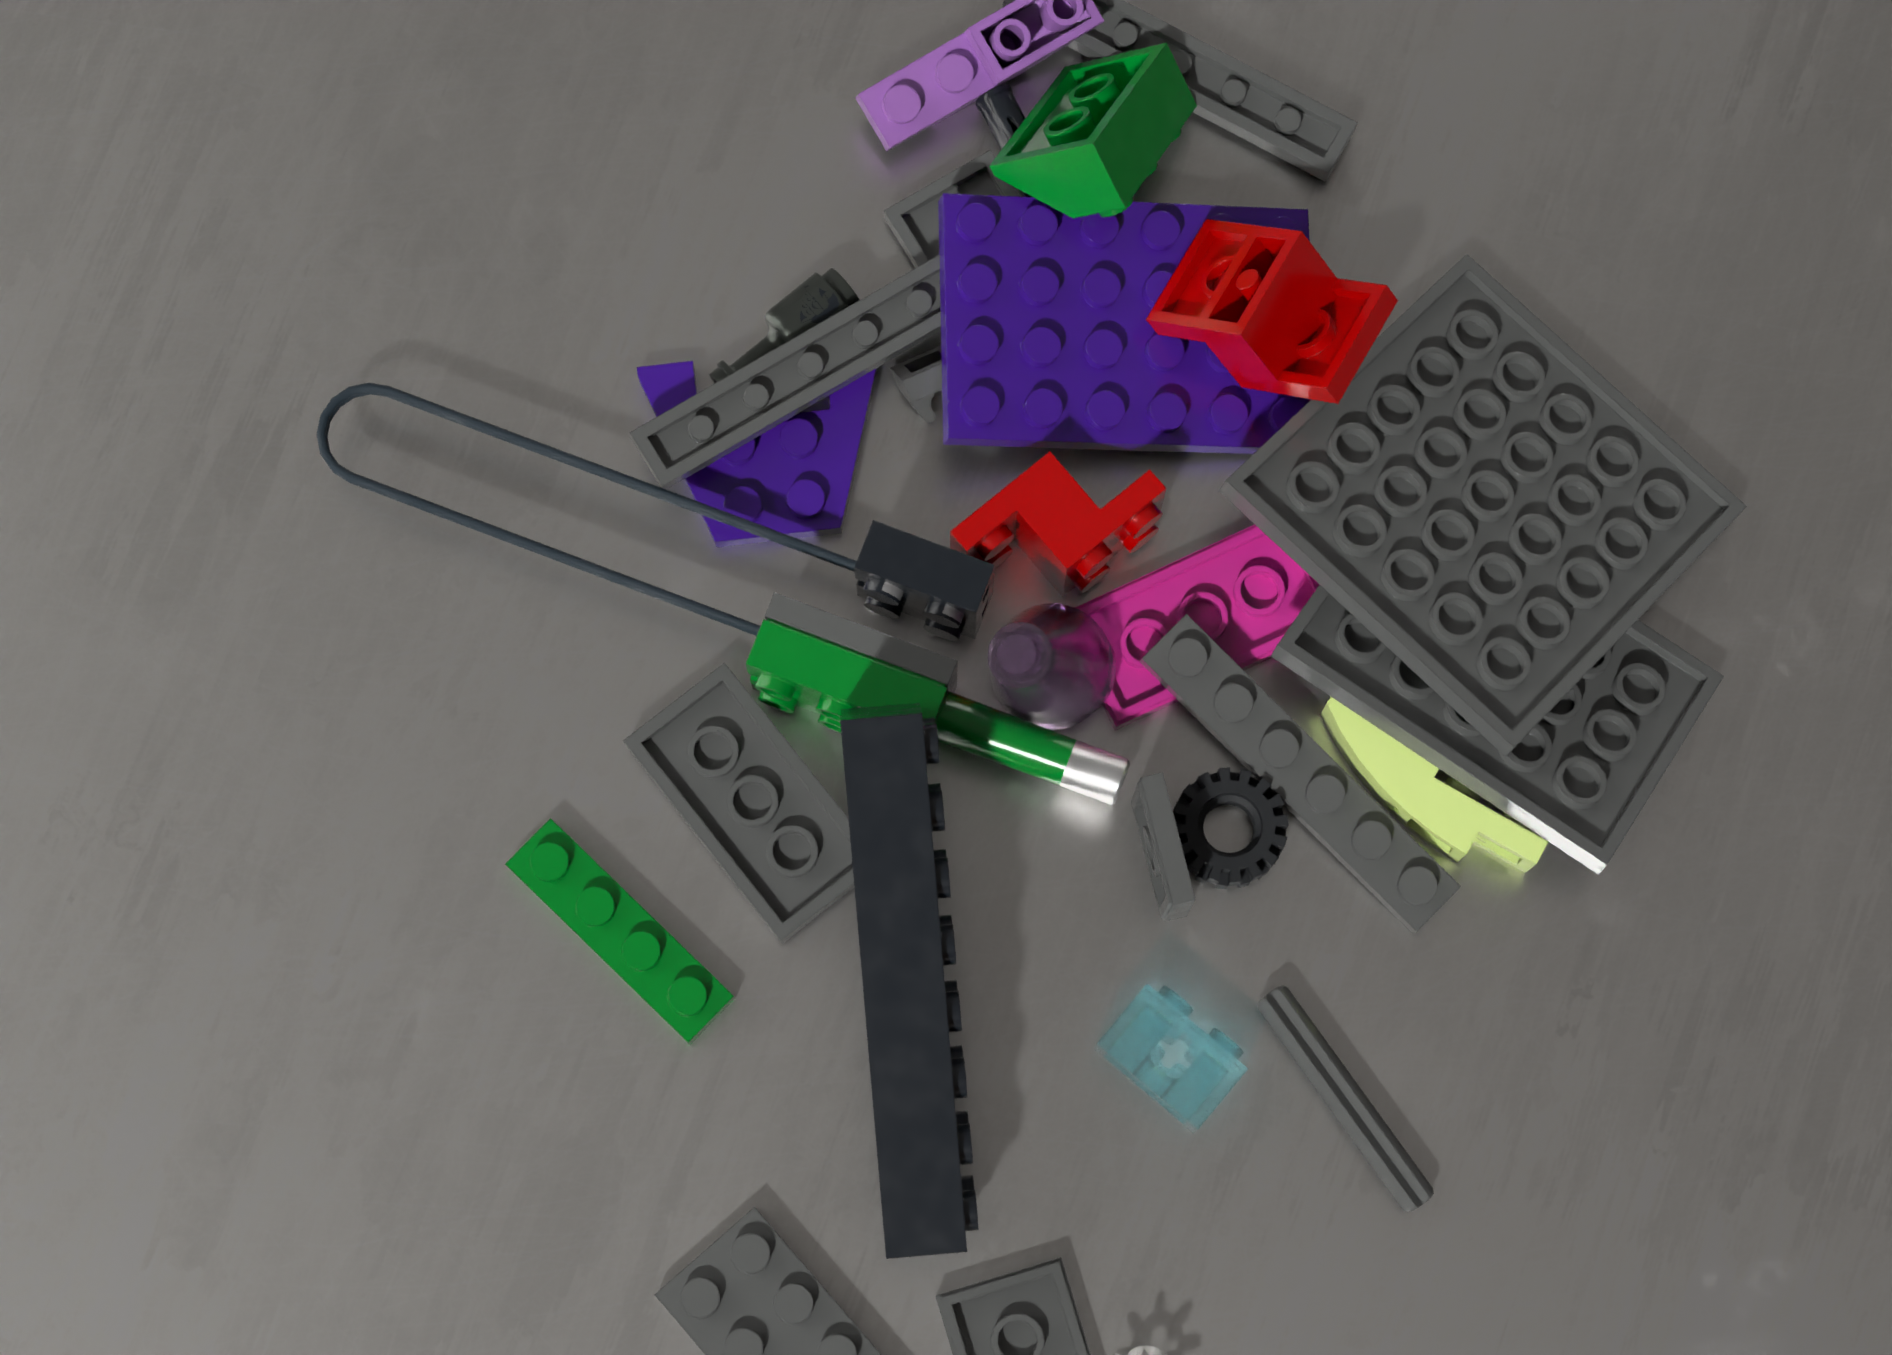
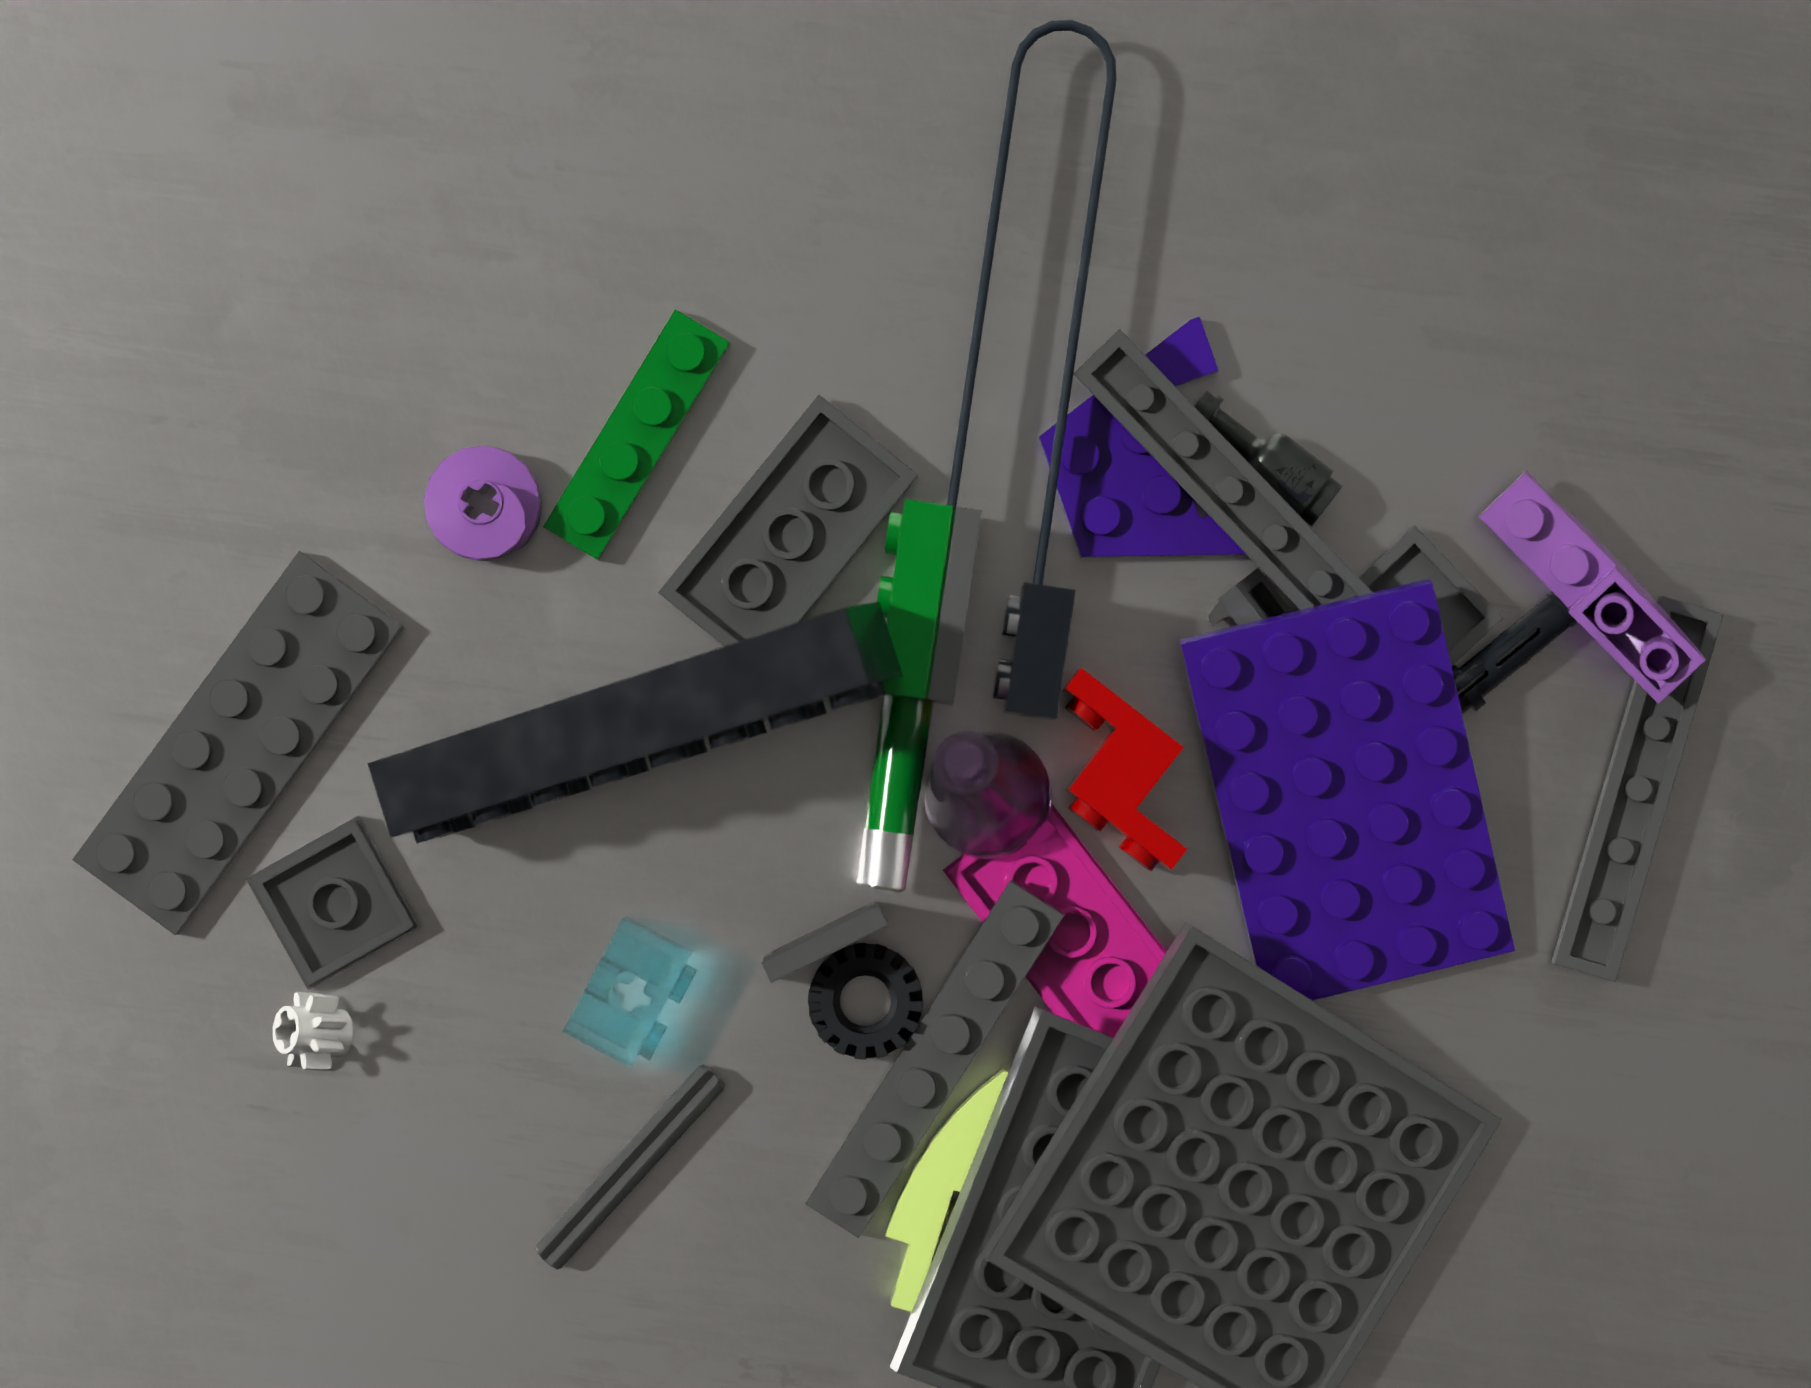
camera: 80 degrees right, 10 degrees up
green slope [989,43,1197,218] -> none
red bracket [1146,219,1398,404] -> none
none -> medium lavender piece [424,445,542,561]

